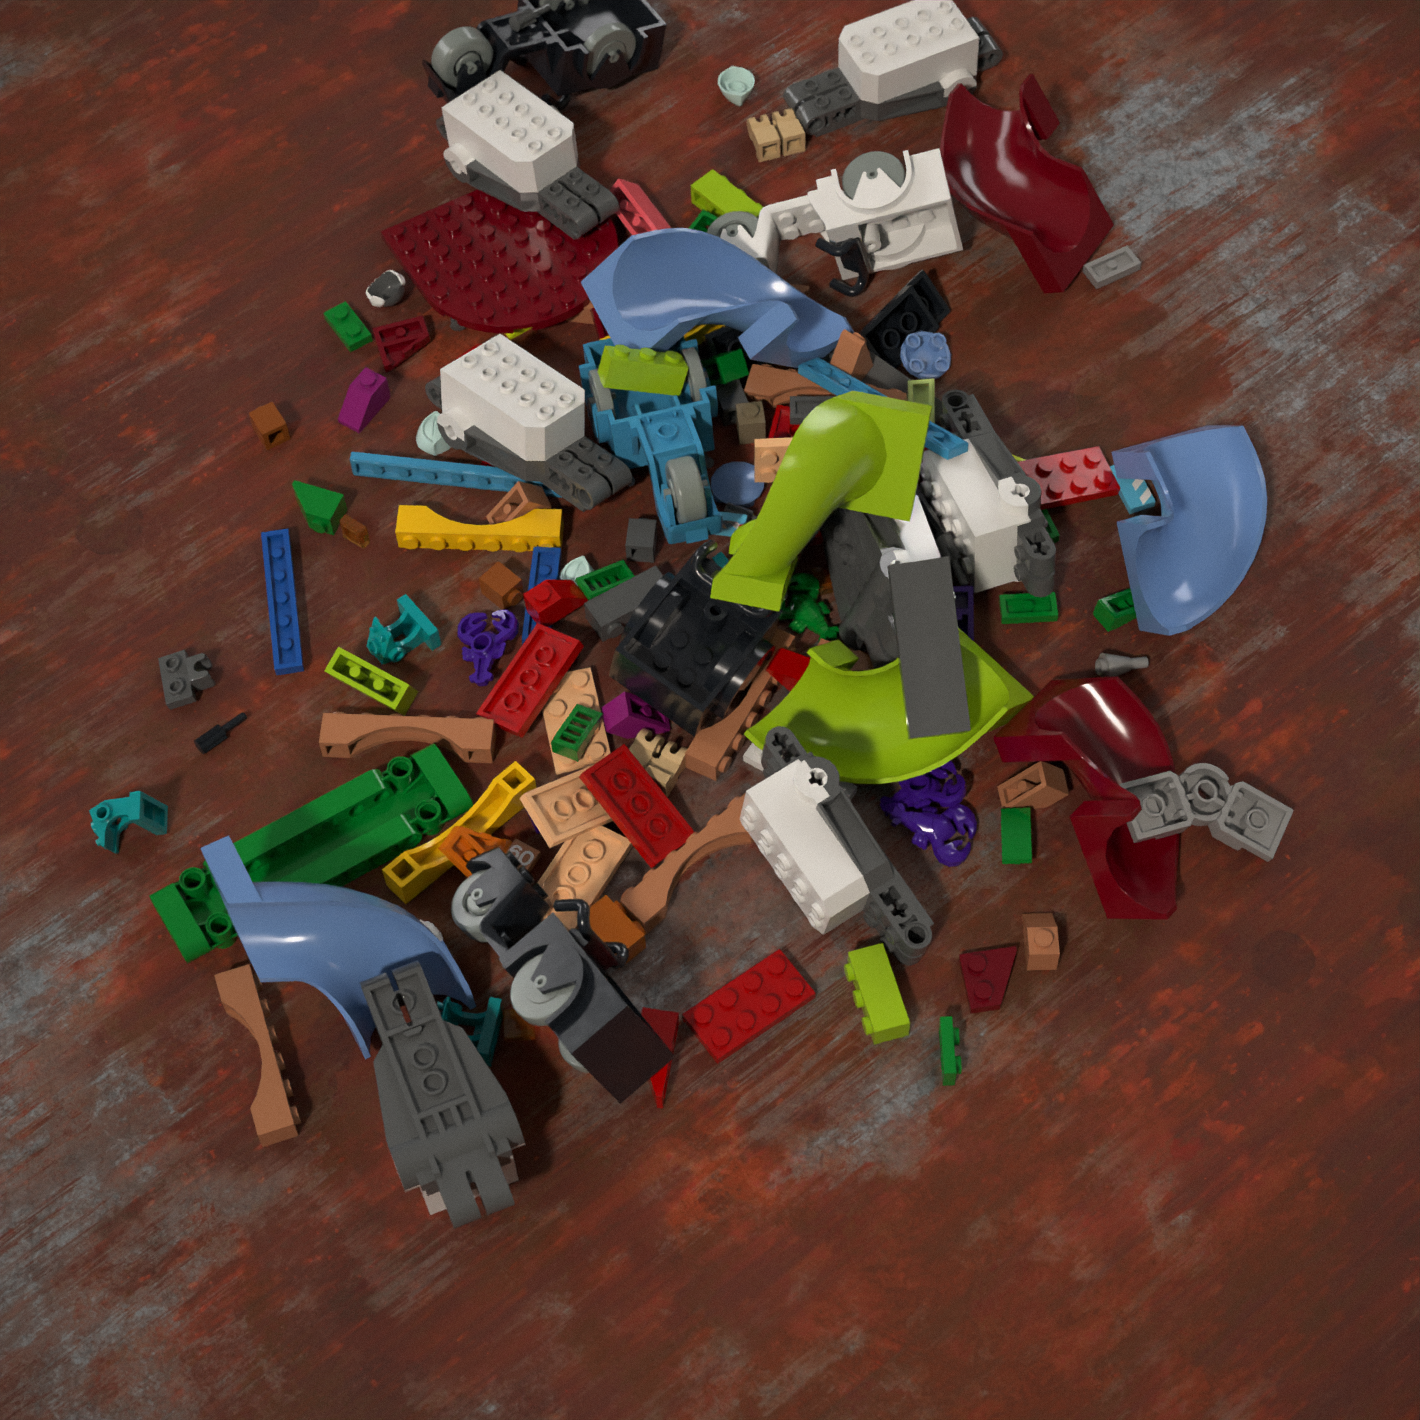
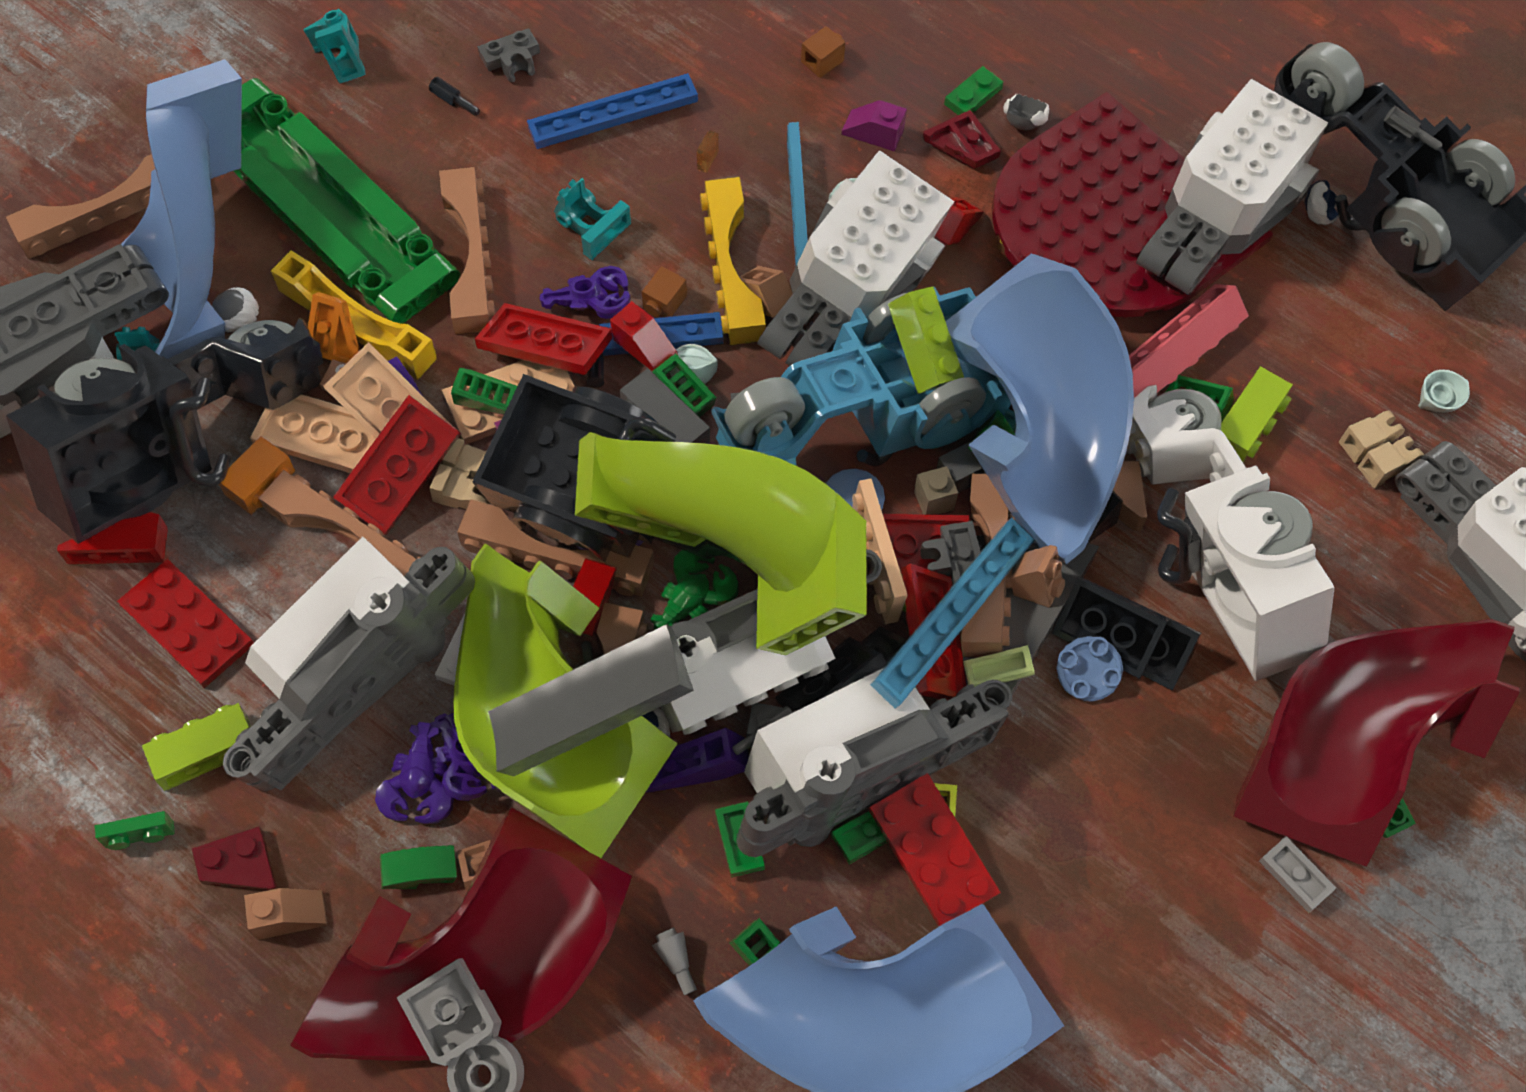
camera: 75 degrees right, 5 degrees up
green slope [292,480,347,535] -> none
lime brick [325,647,418,716] -> none

